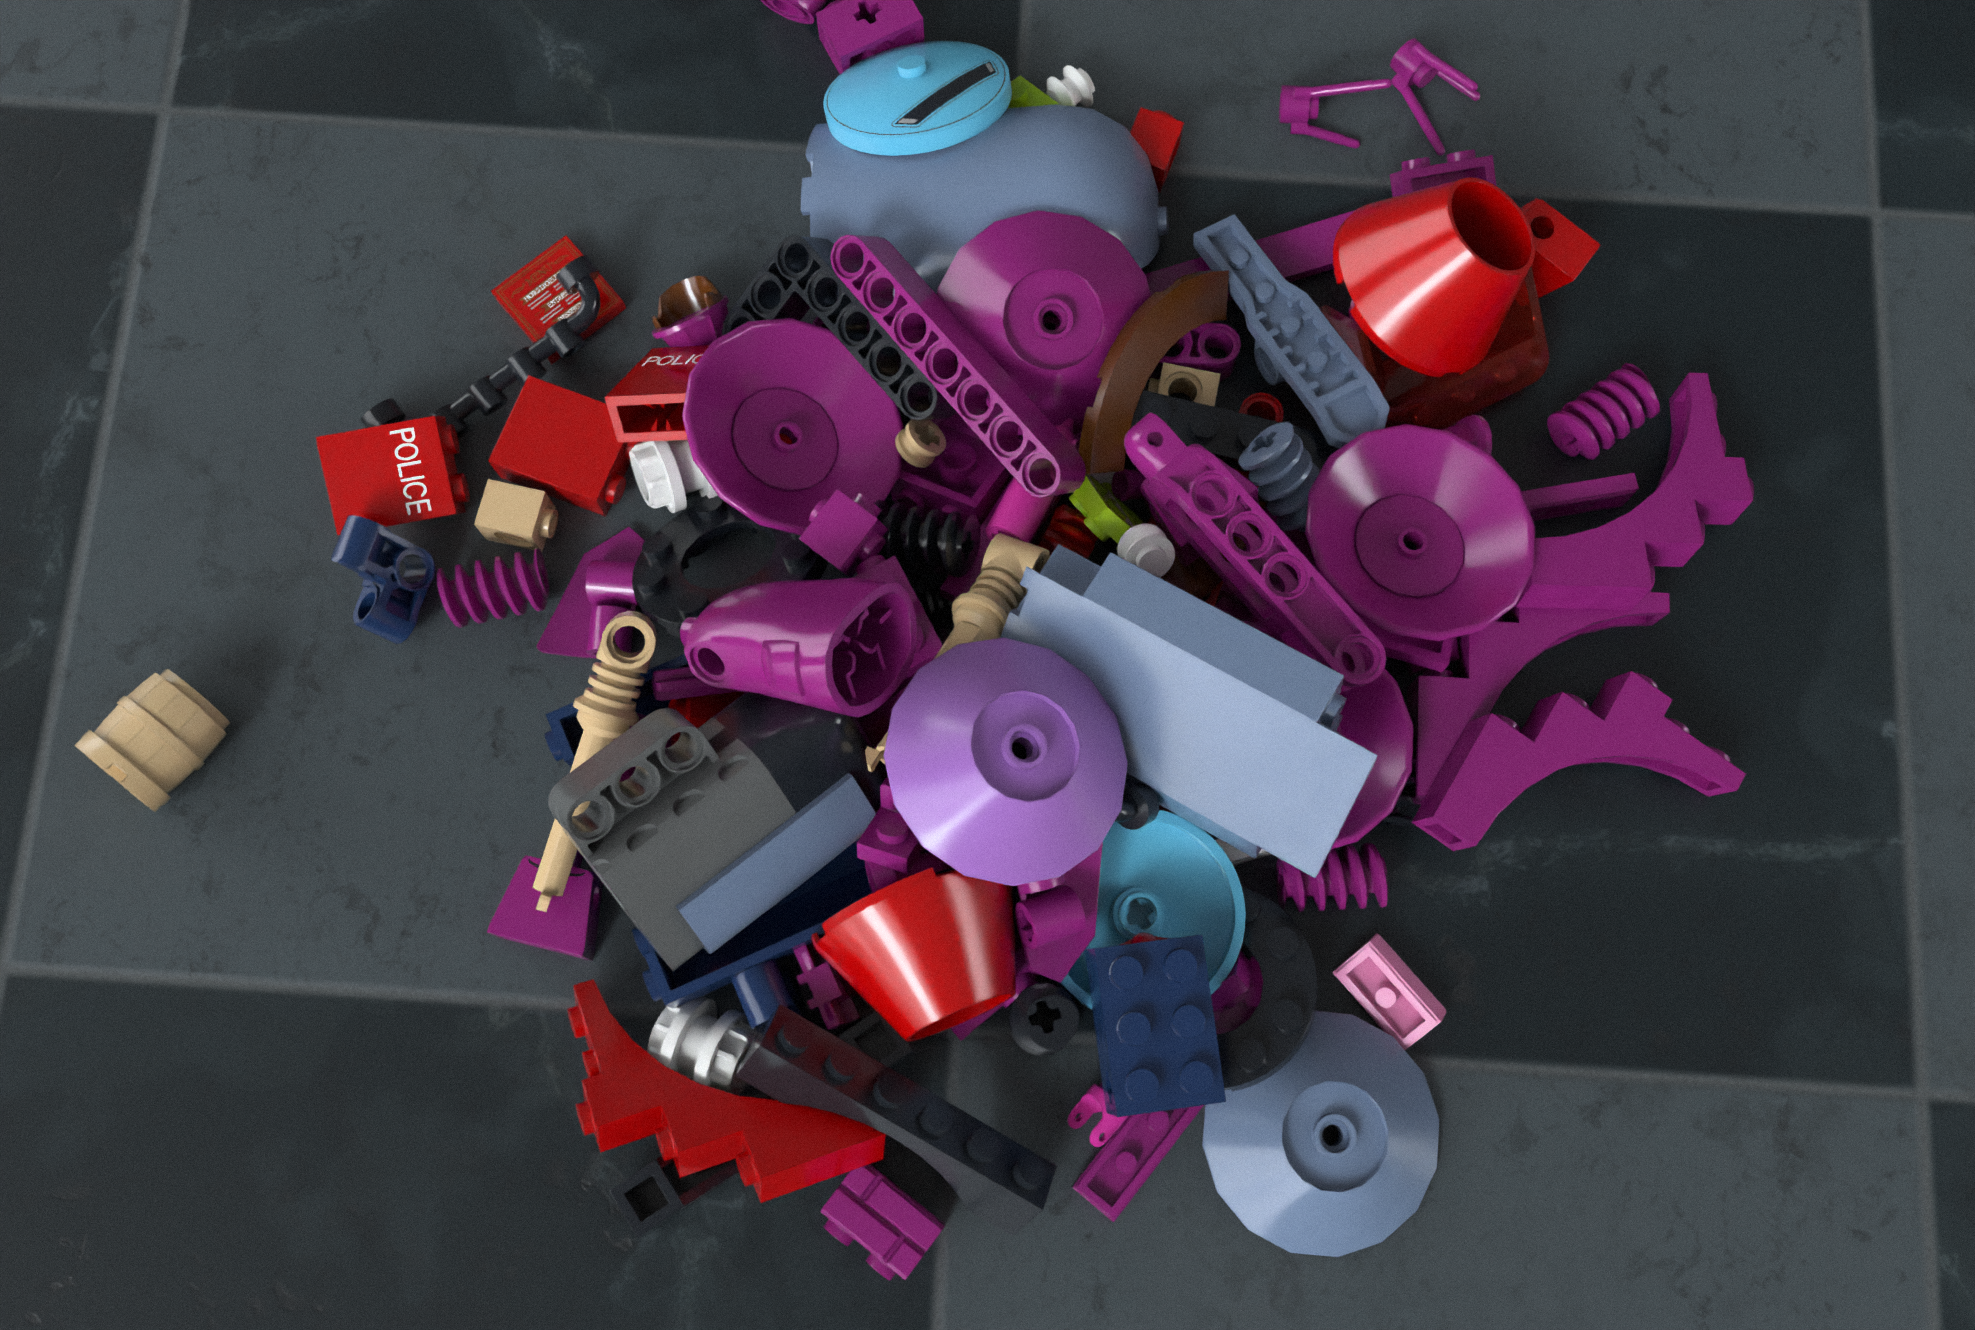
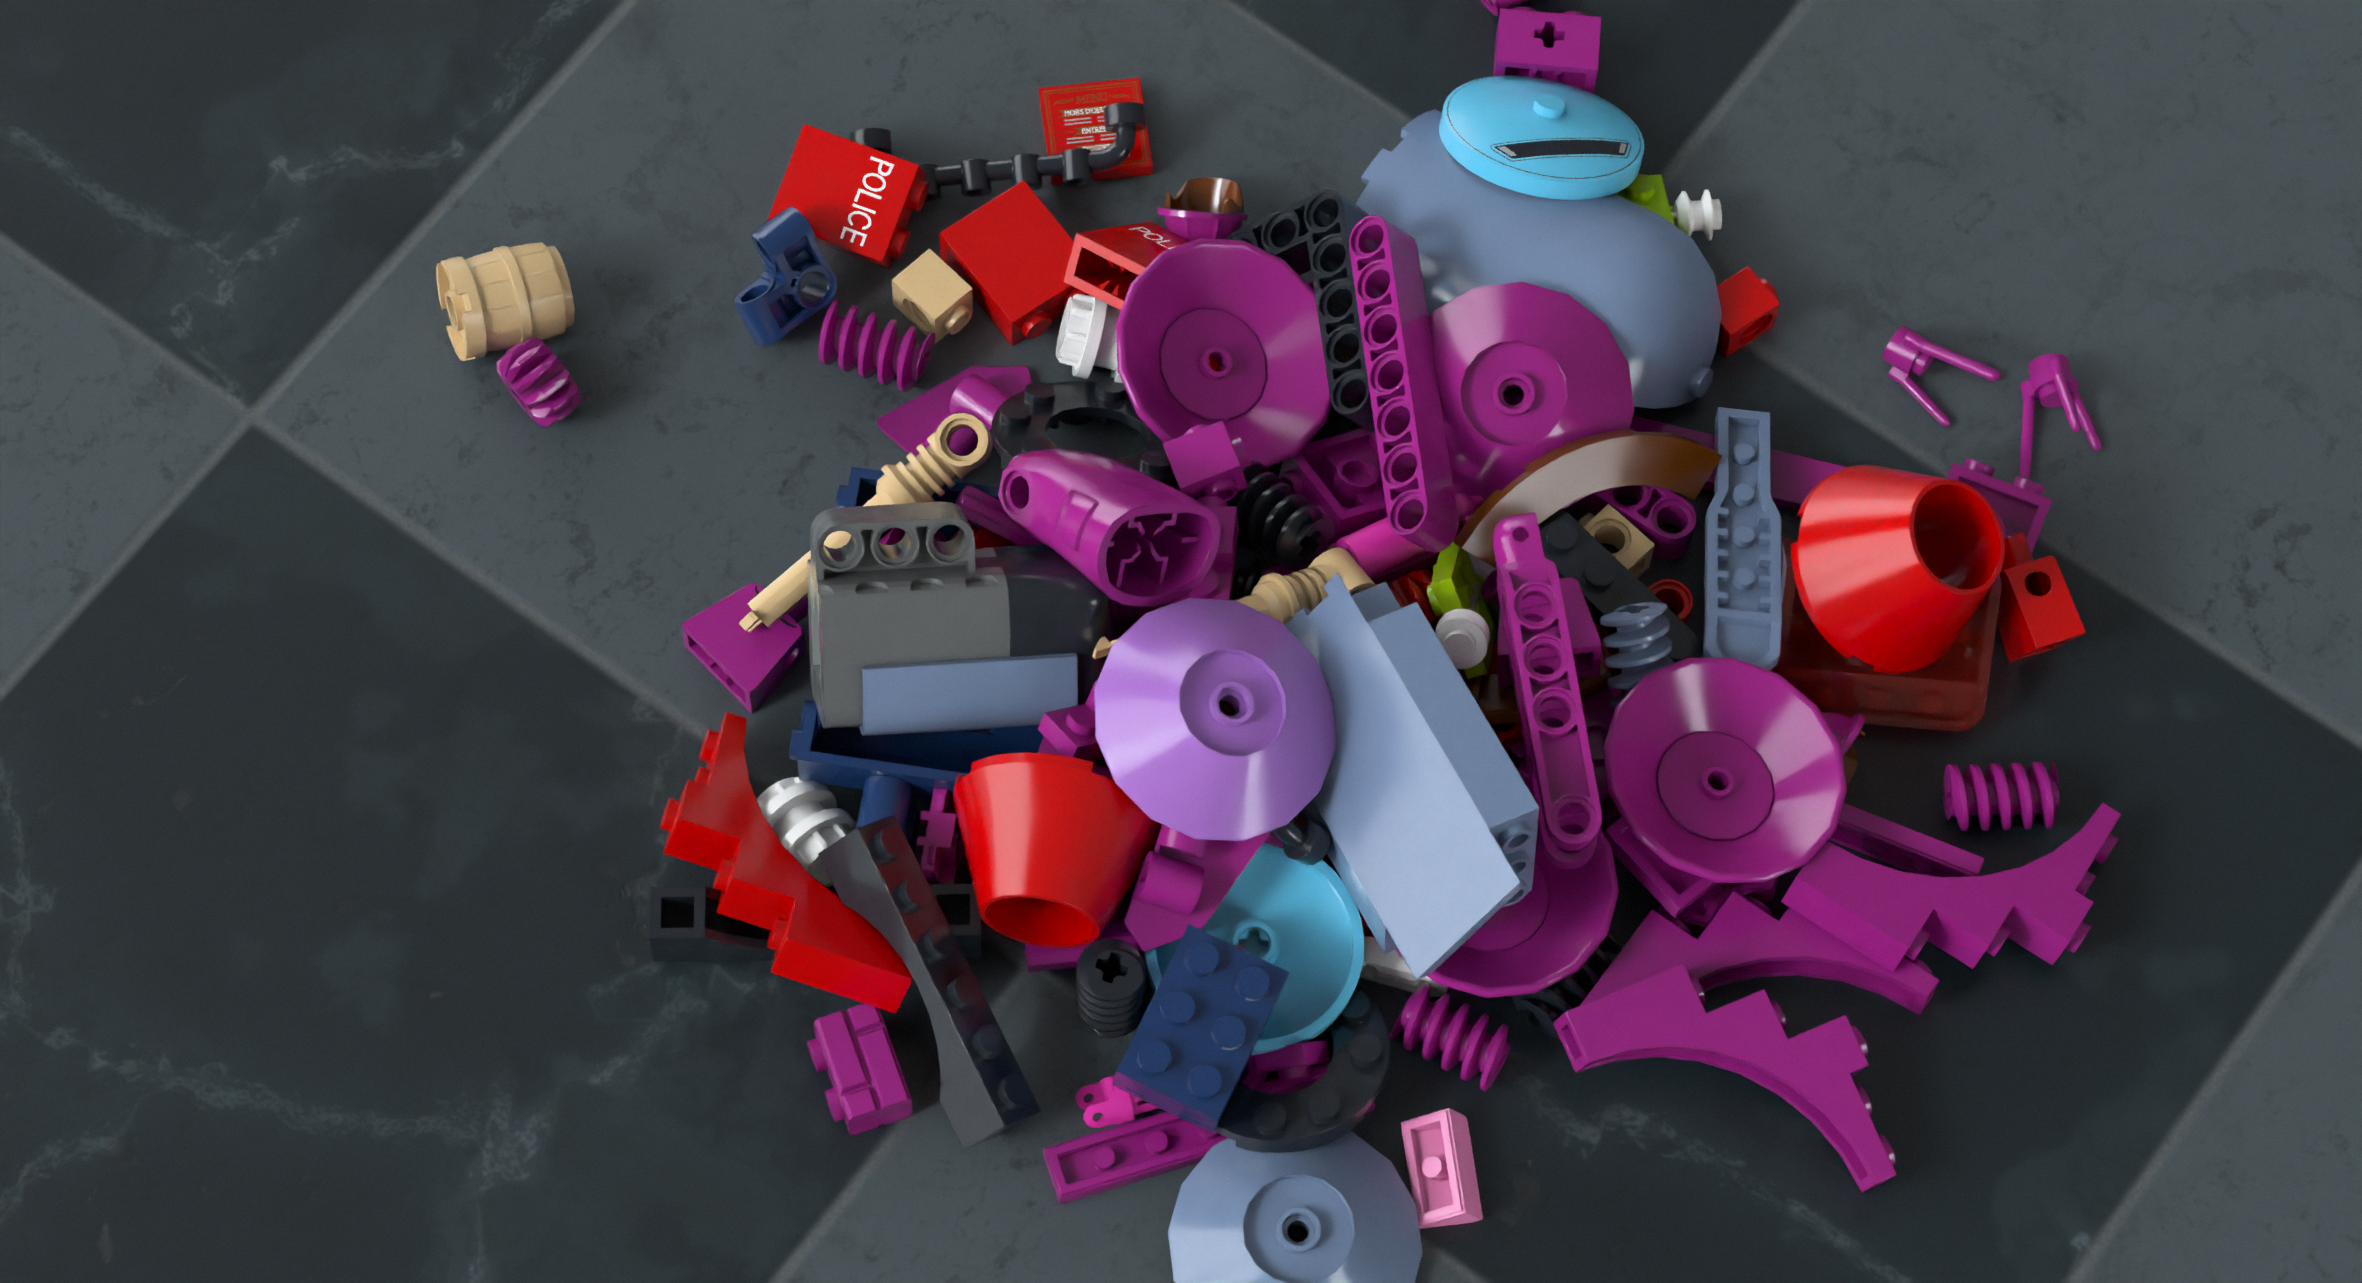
camera: 30 degrees right, 10 degrees down
tan bush [895,419,946,468] -> none
none -> magenta gear [496,337,581,427]

